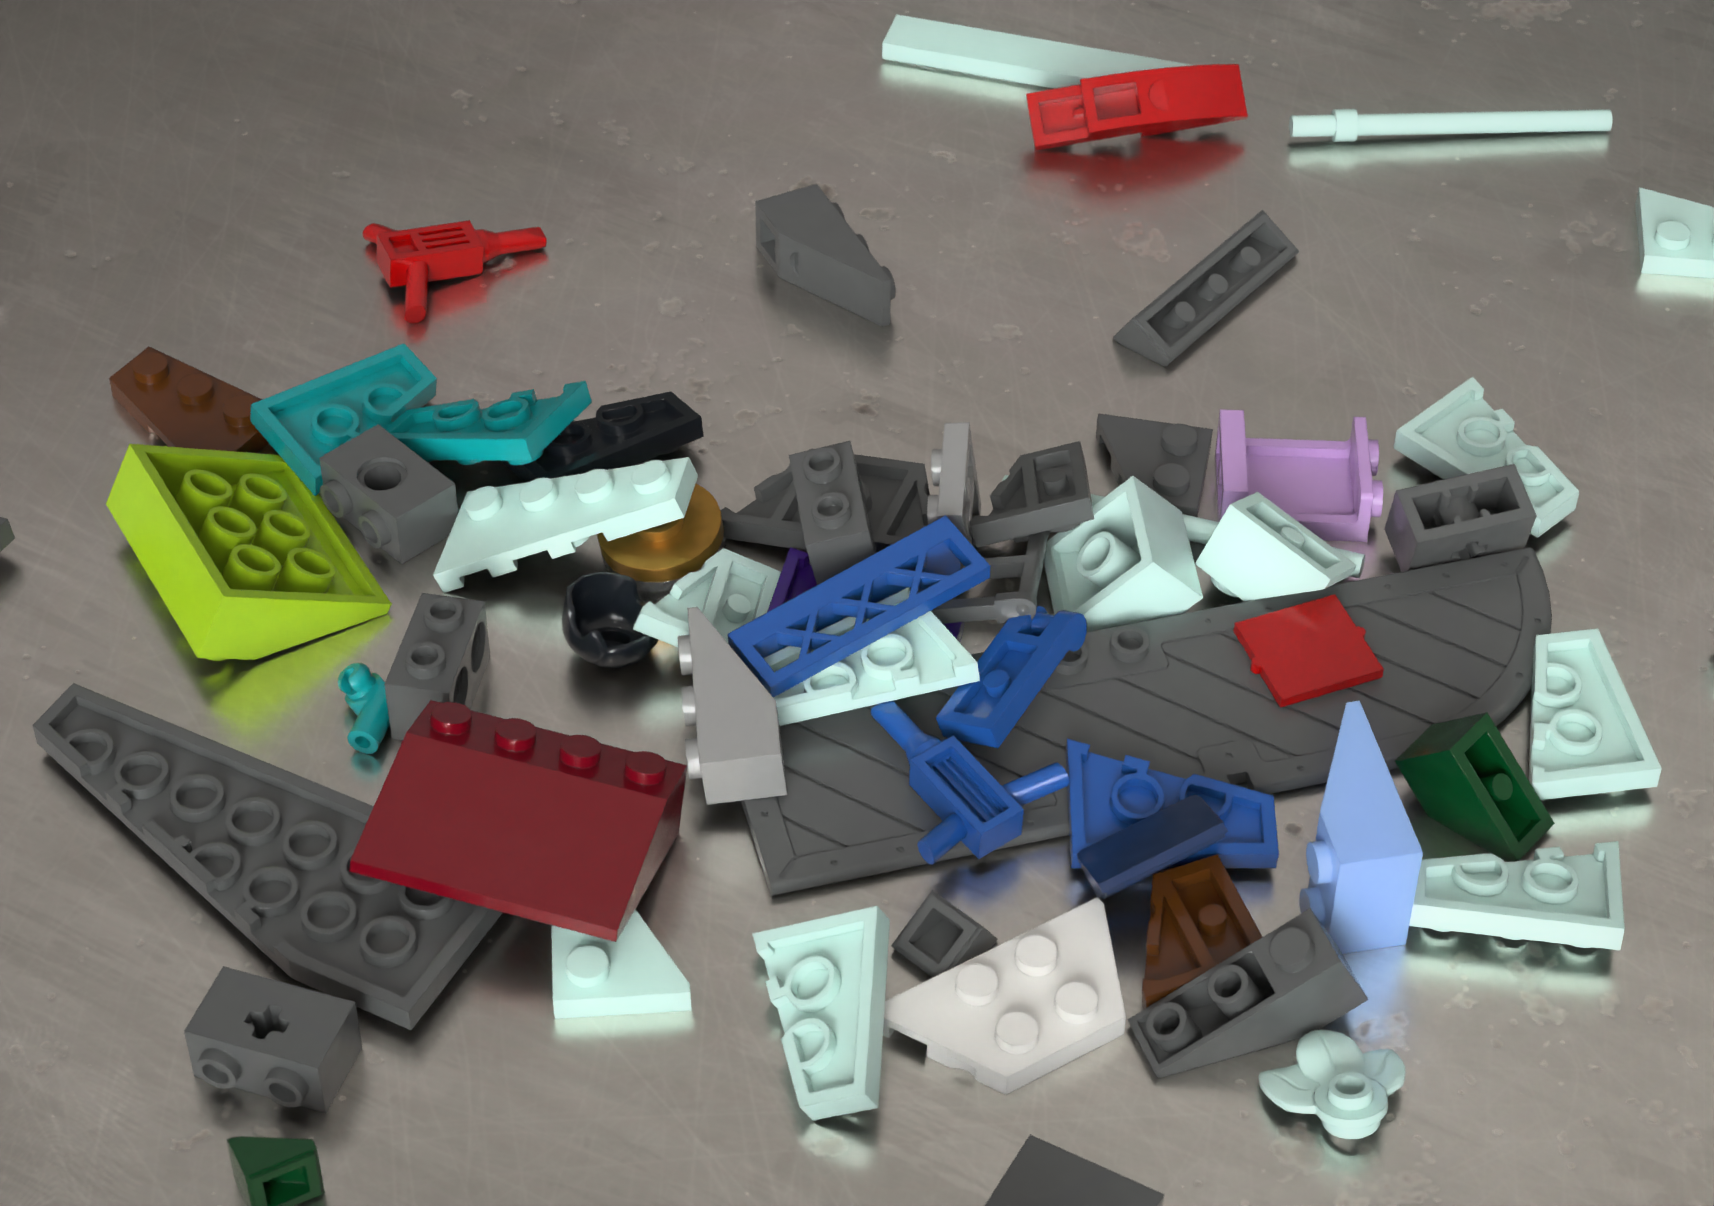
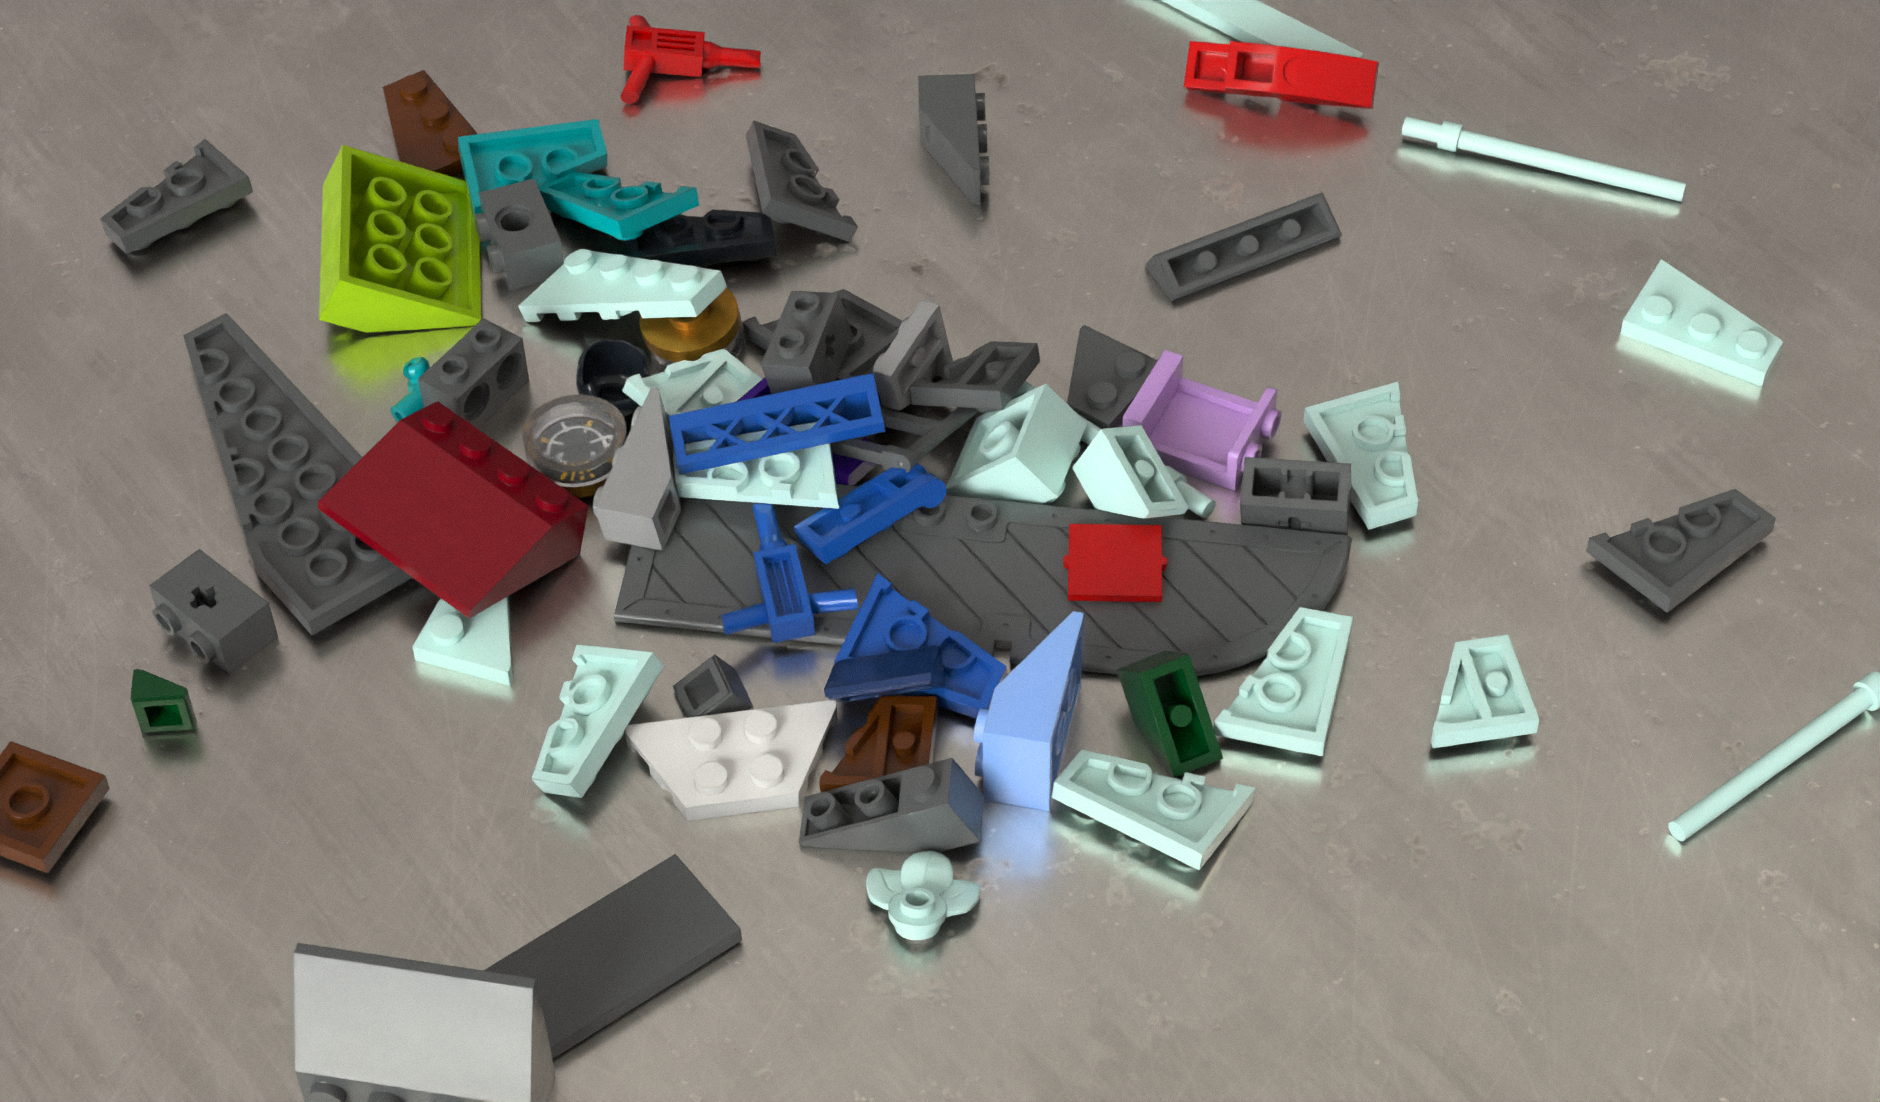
camera: 25 degrees right, 5 degrees up
none -> clear piece [523,395,627,498]
none -> dark grey wing [746,120,858,242]

